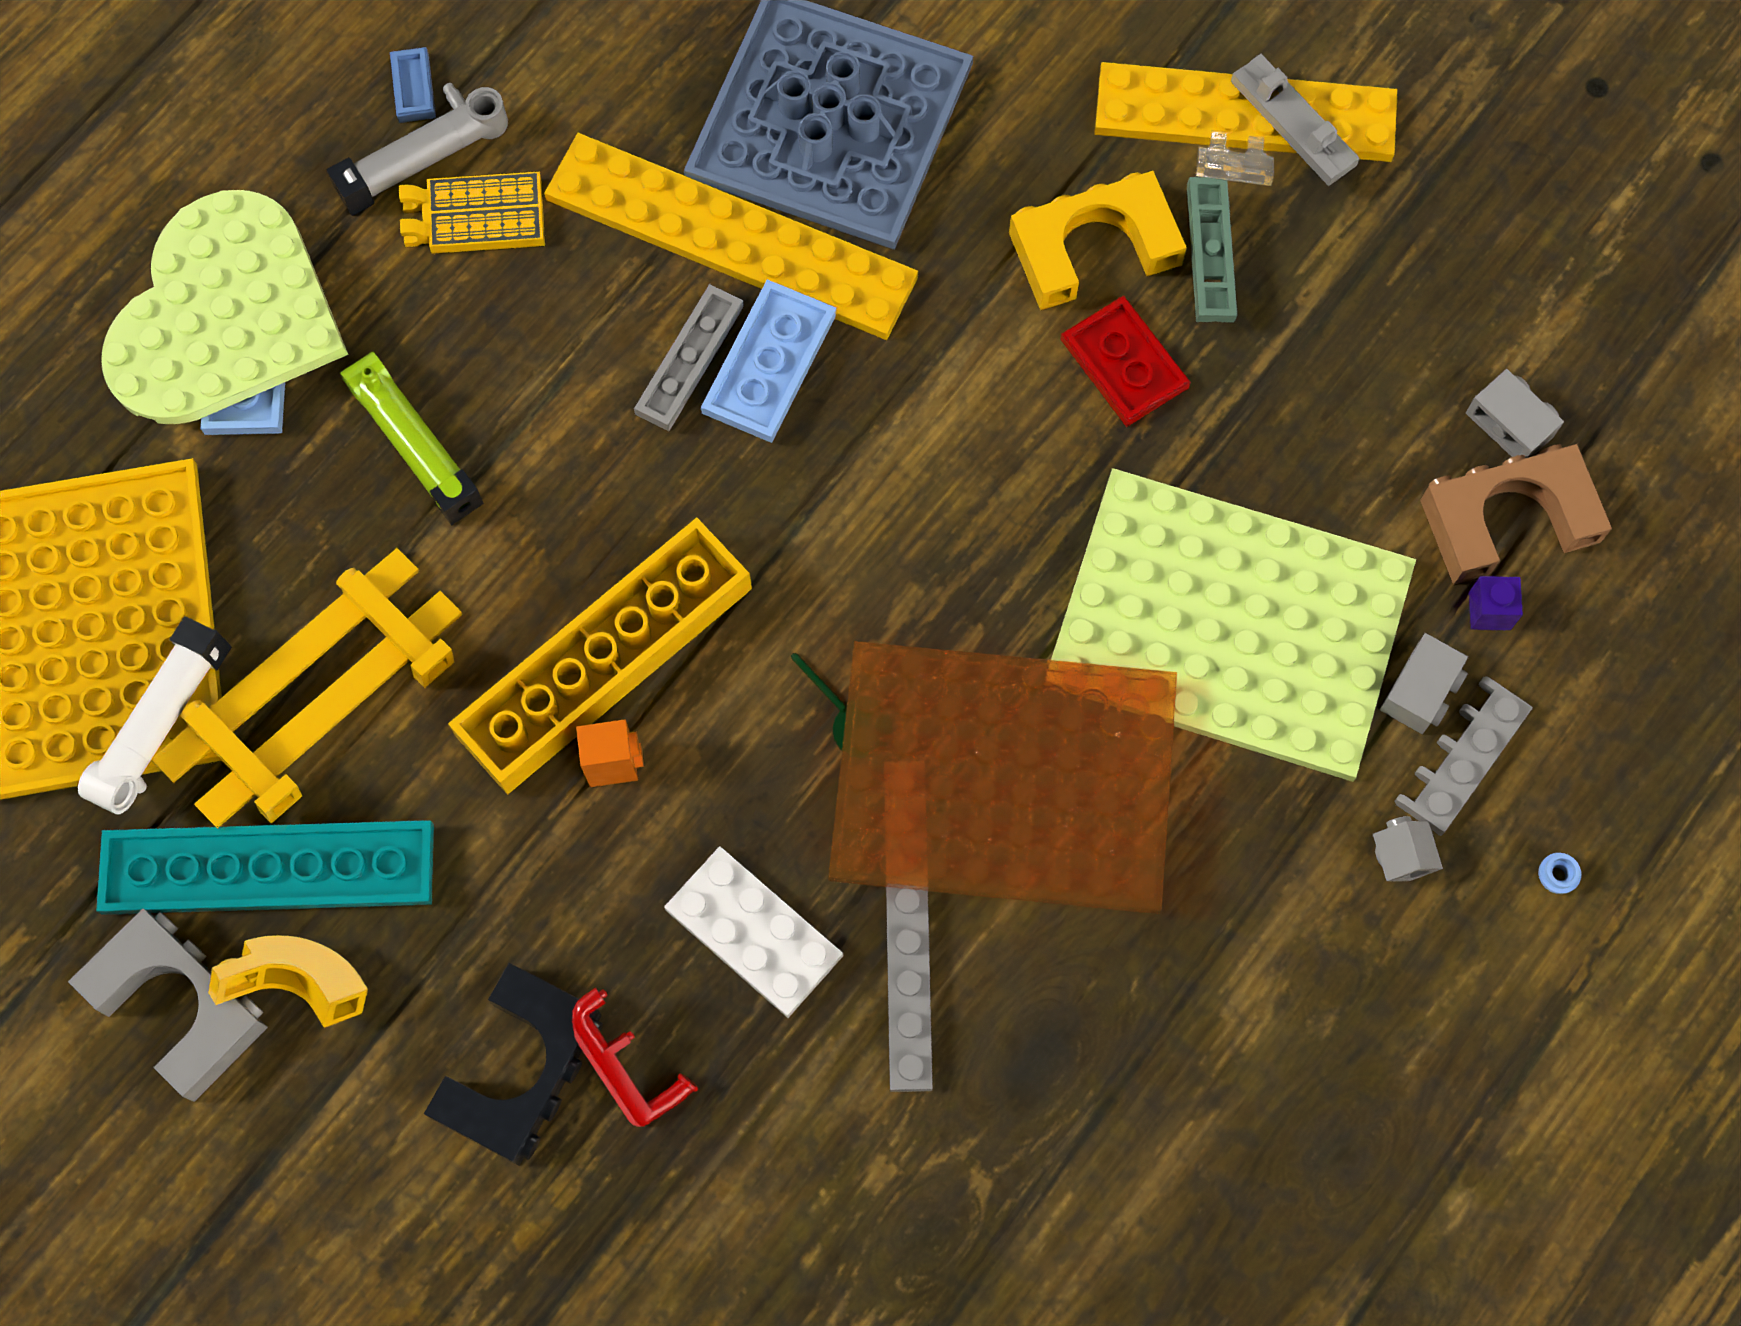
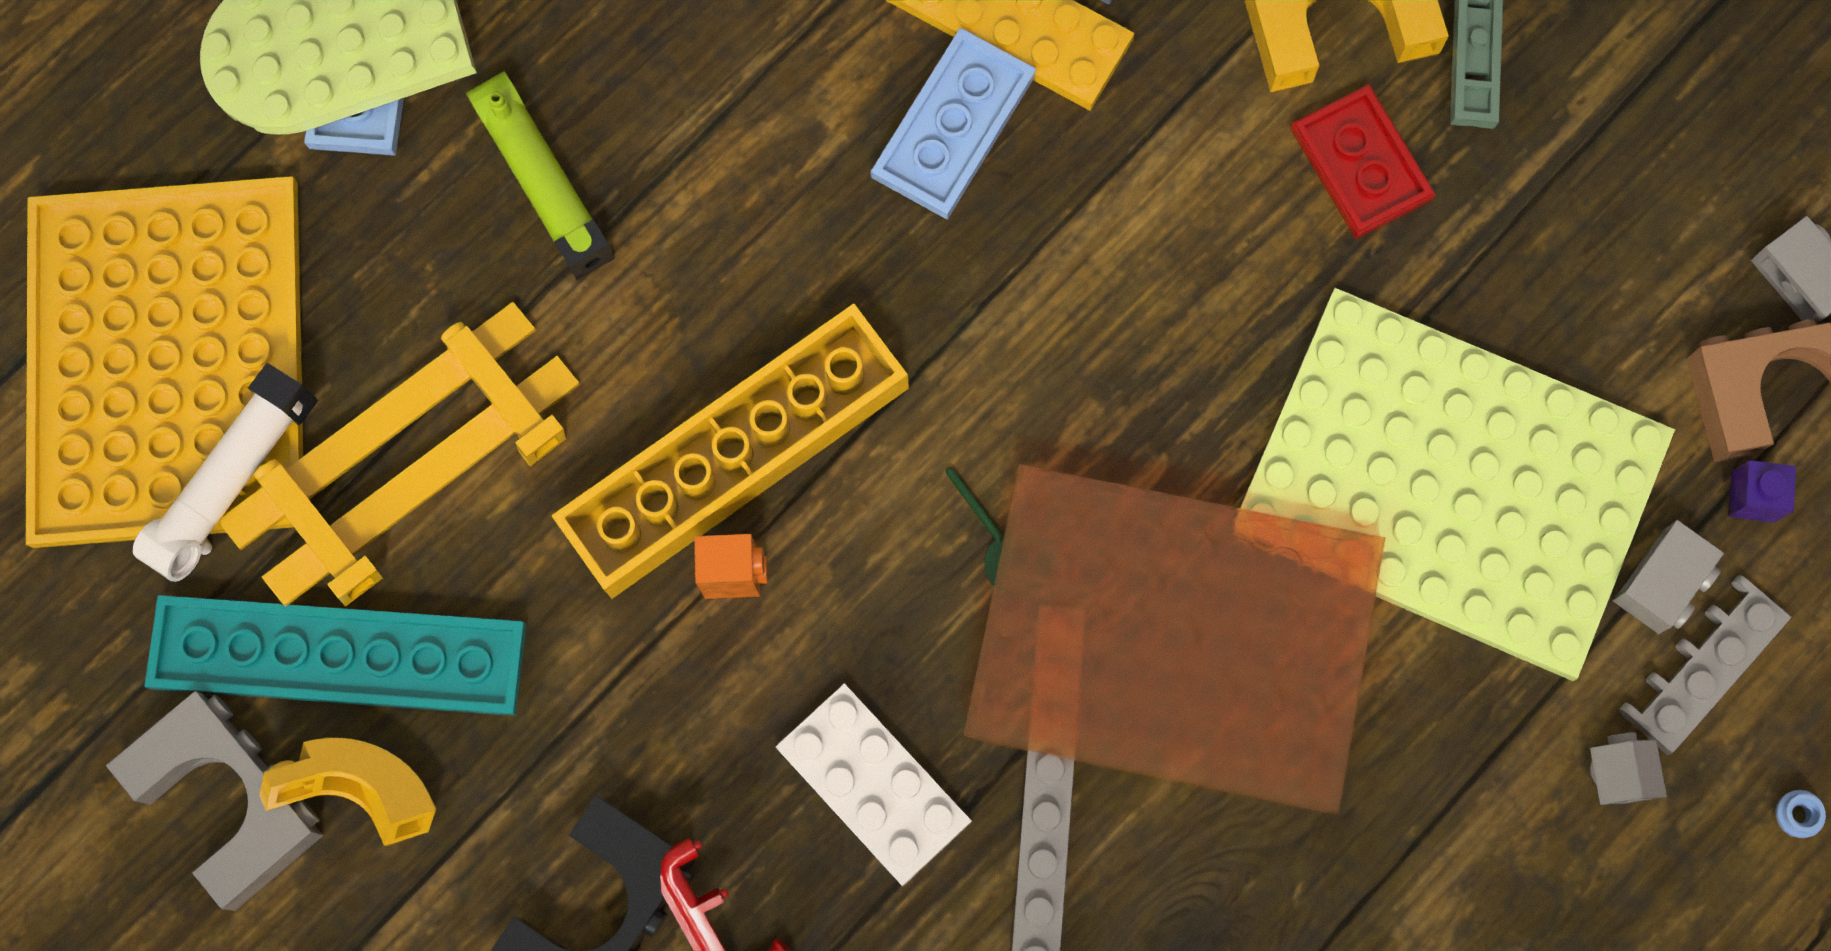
camera: 10 degrees right, 5 degrees up
light grey plate [634,284,744,431] -> none

